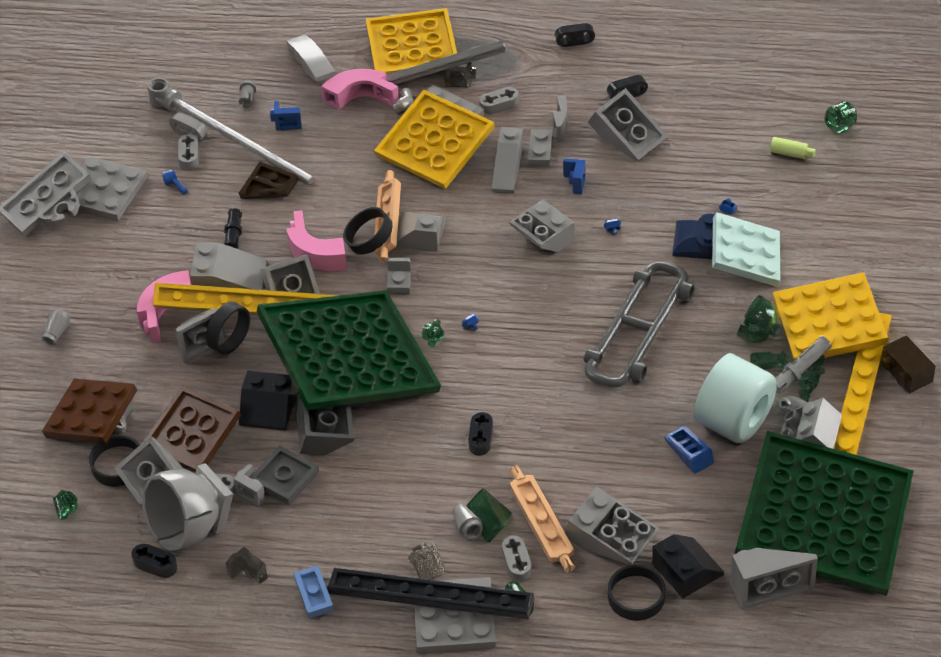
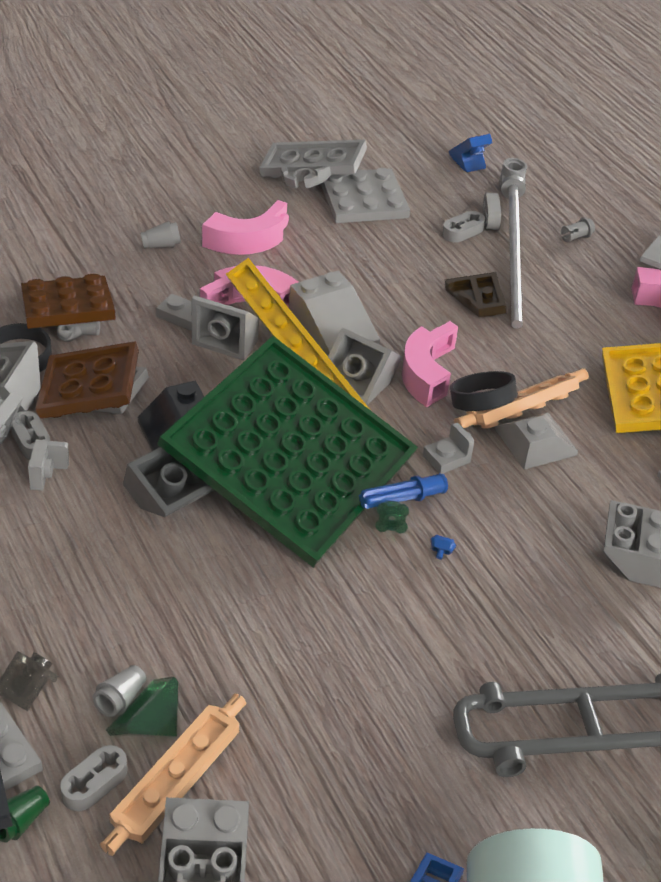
camera: 50 degrees right, 5 degrees down
blue hand [162,170,187,194] -> none
black tyre [206,302,251,355] -> none
black pin [224,208,242,249] -> none
dark grey plate [250,445,319,505] -> none
blue bracket [270,101,302,130] -> none
black beam [468,412,493,456] -> none
none -> light grey plate [156,294,192,331]
none -> bright pink arch [202,200,289,255]
none -> blue axle [359,473,448,509]
none -> blue slope [449,134,493,172]

